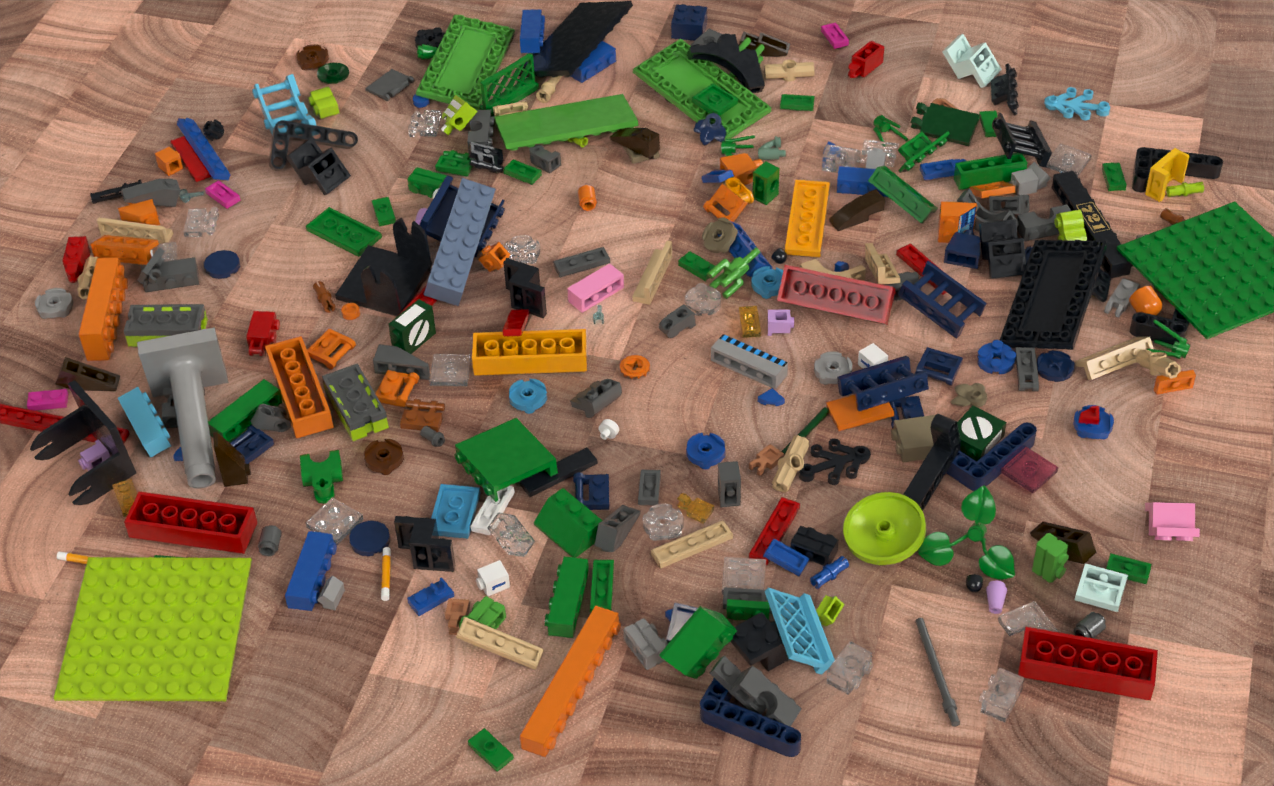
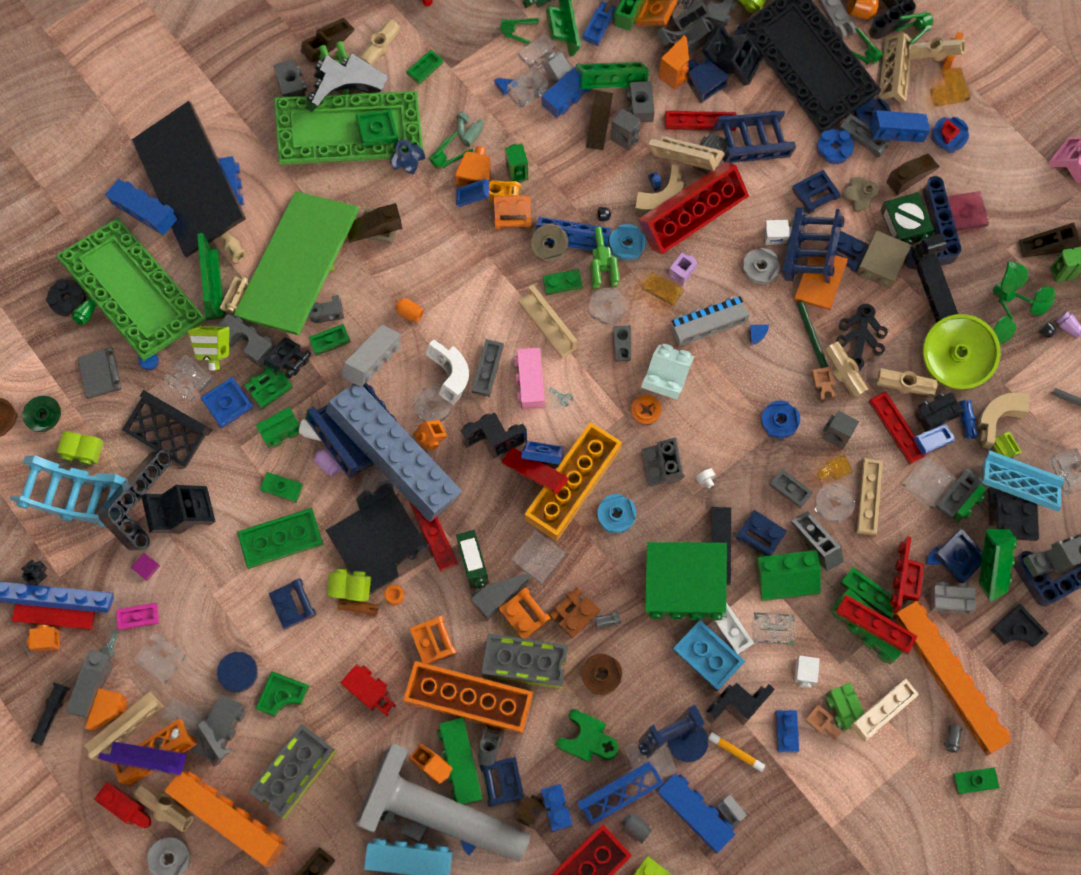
camera: 55 degrees left, 25 degrees up
dark blue brick [671,4,707,41] -> none
light orange plate [785,180,830,257] -> none
none -> dark purple fence [98,741,186,776]
none -> black fence [122,390,212,468]
none -> magenta tile [131,553,160,581]
none -> blue plate [200,377,254,429]
none -> green tile [255,671,309,717]
none -> dark blue plate [268,578,317,630]
none -> lime brick [327,569,371,601]
none -> light grey brick [341,325,401,387]
none -> orange brick [409,744,452,784]
none -> white arch [425,340,469,406]
none -> blue plate [521,441,564,465]
none -> blue piece [541,784,573,833]
none -> blue fence [577,761,664,825]
none -> dark grey brick [611,109,641,150]
none -> dark grey brick [626,81,655,122]
none -> dark blue fence [638,704,705,759]
none -> light aqua bracket [641,344,695,400]
none -> red tile [835,595,918,654]
none -> green plant [852,27,883,64]
none -> blue brick [869,110,931,143]
none -> tan piece [876,368,938,397]
none -> dark brown slope [886,153,940,196]
none -> red bracket [890,536,925,614]
none -> clear yellow plate [930,67,971,107]
none -> dark grey pin [944,725,962,753]
none -> tan arch [976,393,1030,449]
none -> black tile [991,604,1049,647]

